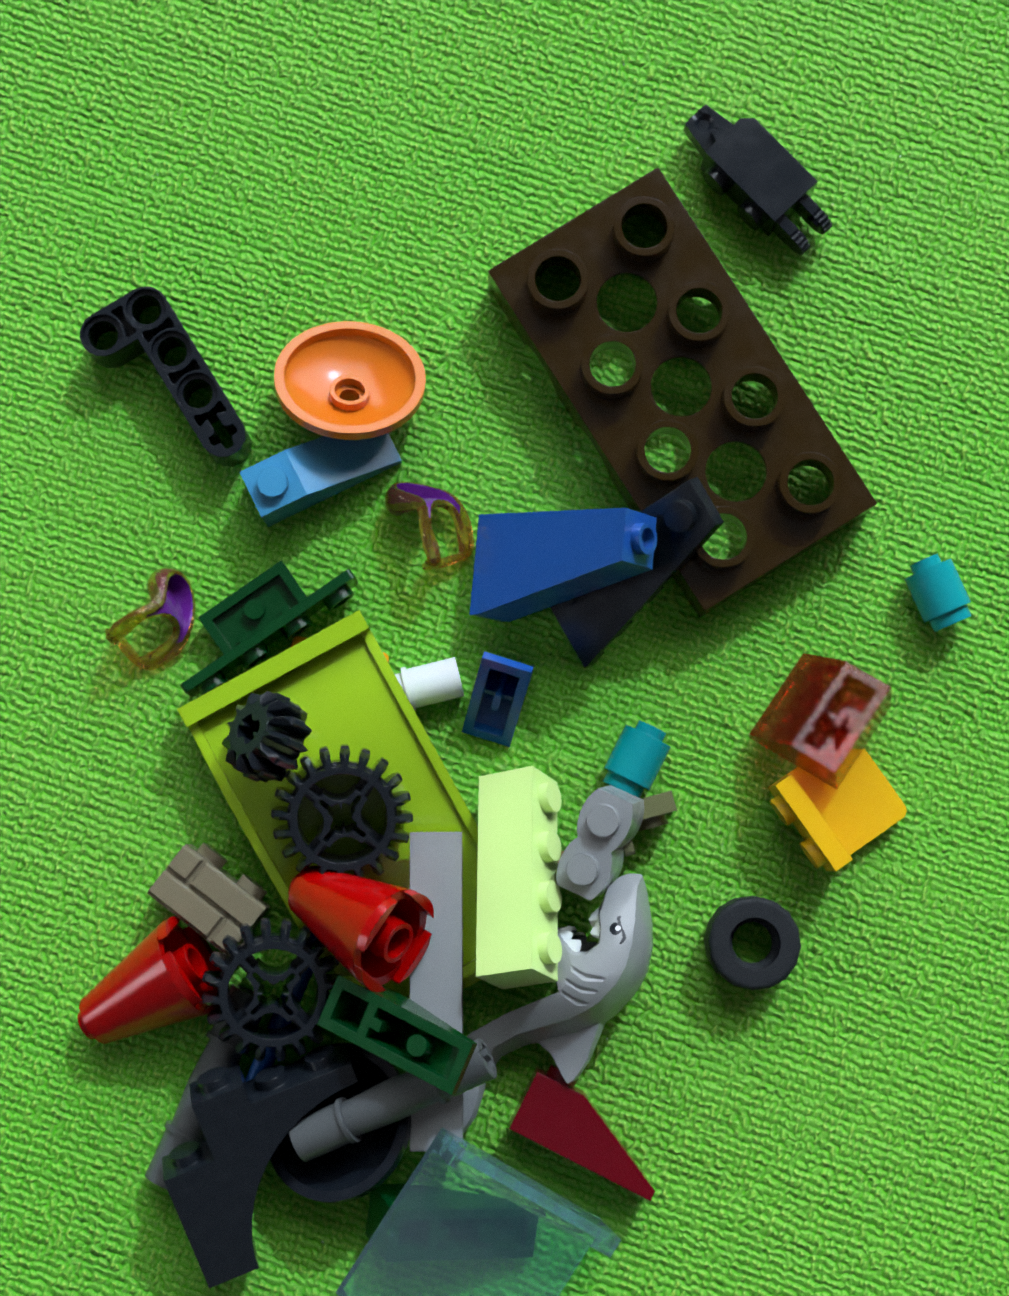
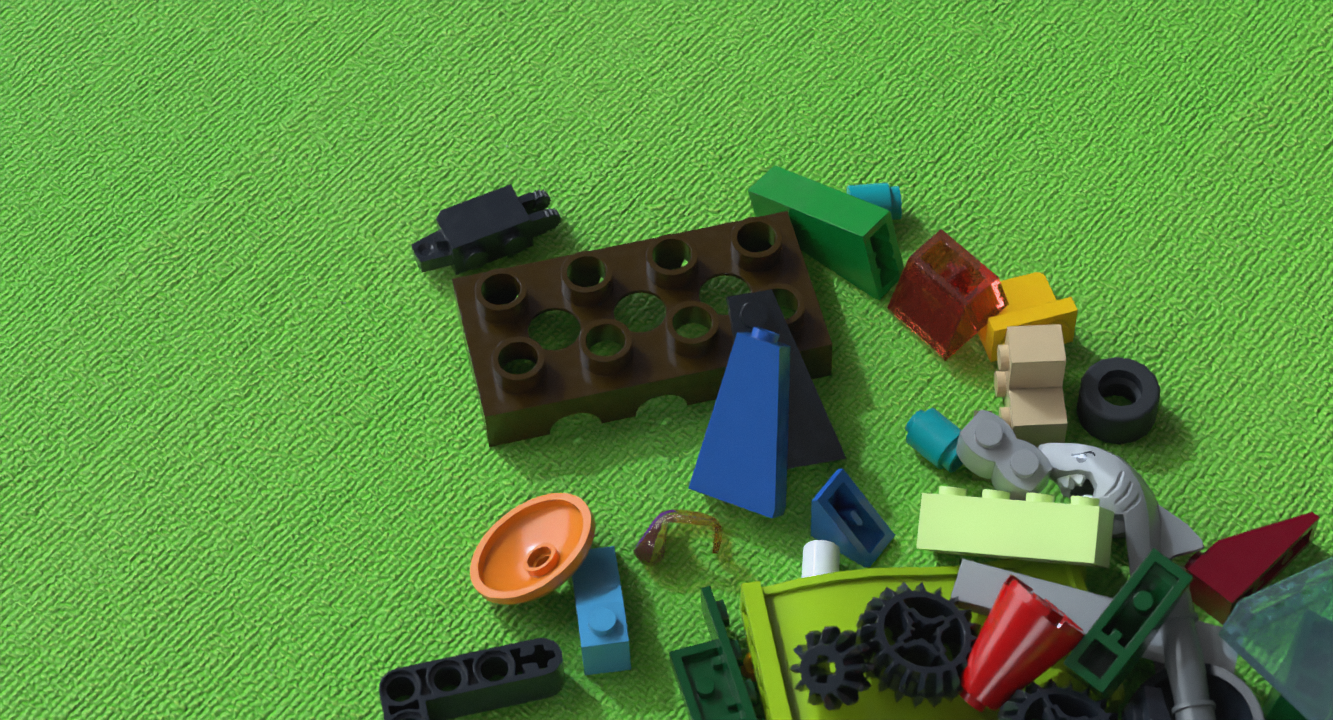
camera: 70 degrees left, 30 degrees down
none -> green slope [748,165,906,300]
none -> tan brick [994,324,1068,448]

